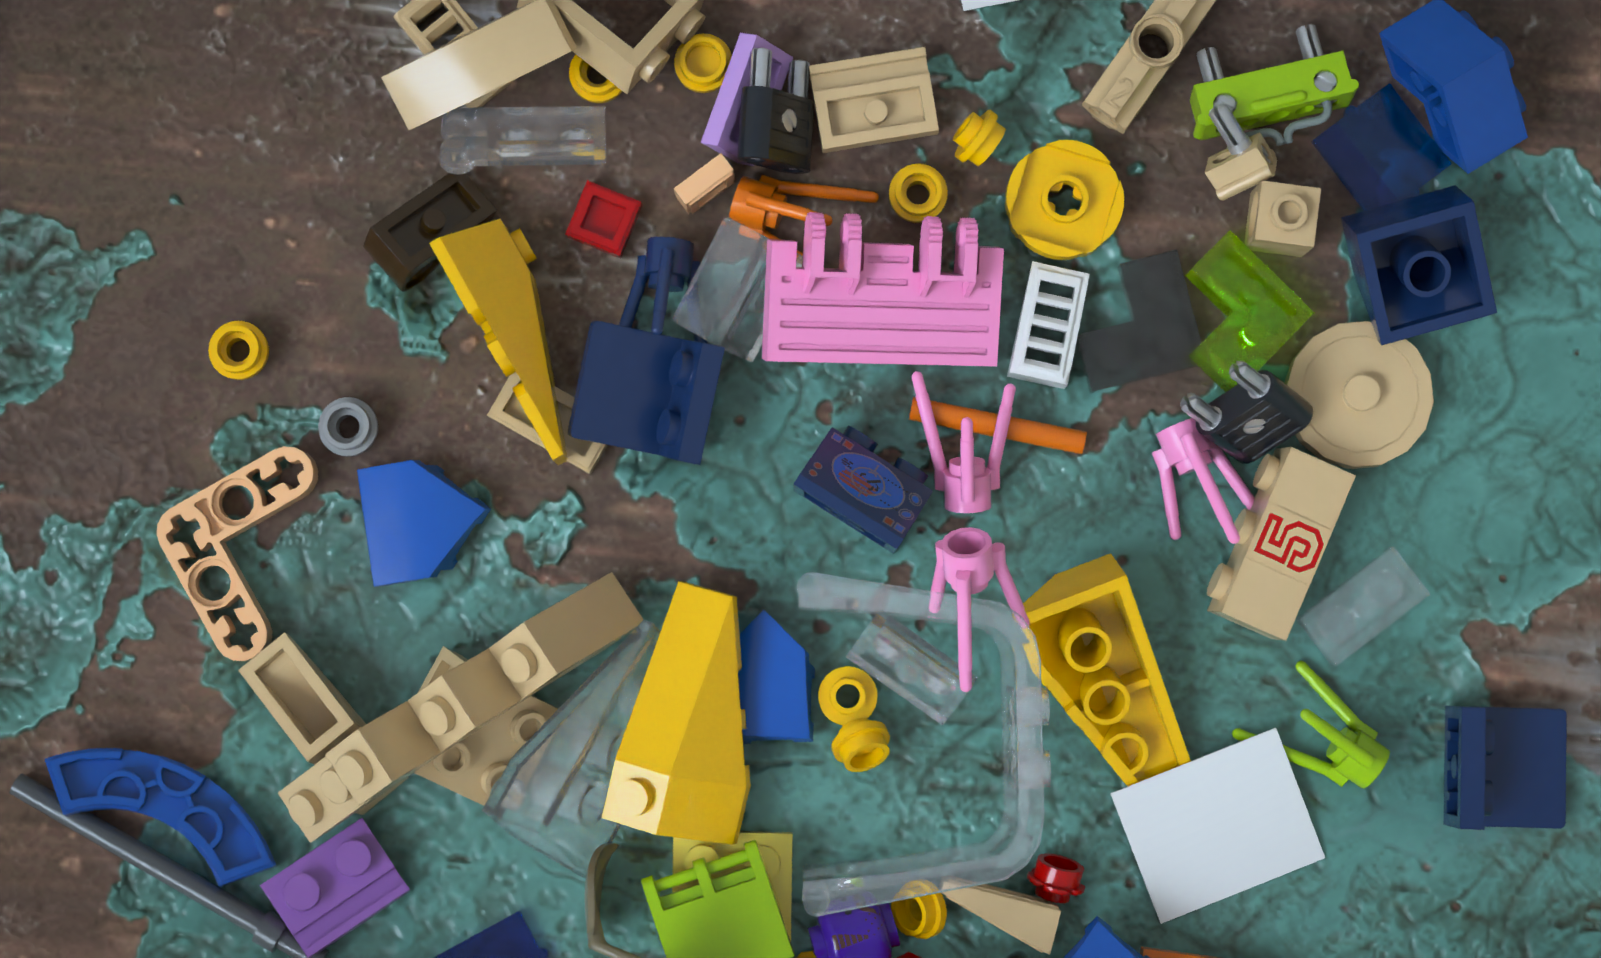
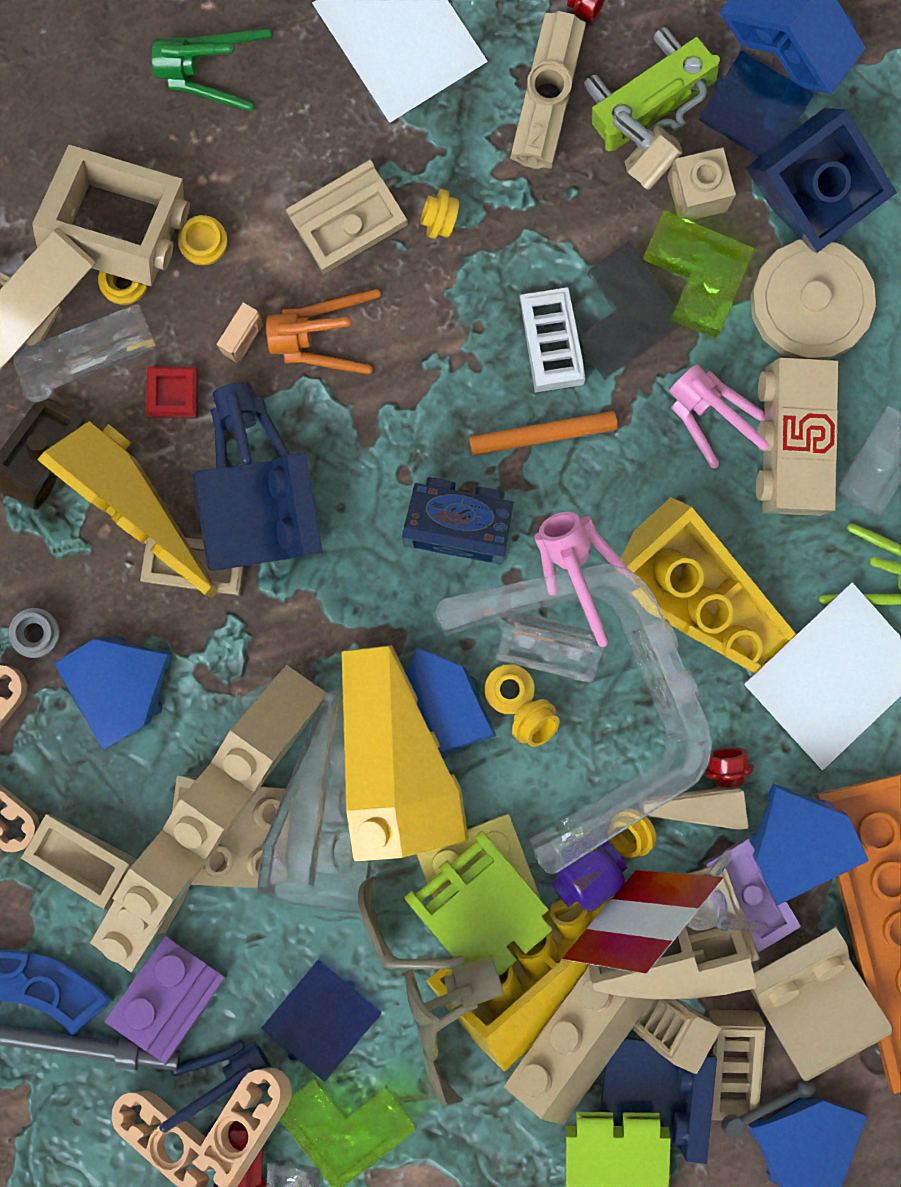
camera: 25 degrees left, 0 degrees up
clear panel [673,217,803,363] -> none
lavender plate [701,32,793,166] -> none
black piece [737,47,815,174] -> none
bright pink hinge [762,212,1004,367] -> none
yellow plate [889,164,948,223] -> none
bright pink plant [911,371,1016,513] -> none
yellow plate [1005,140,1125,260] -> none
black piece [1180,360,1313,464] -> none

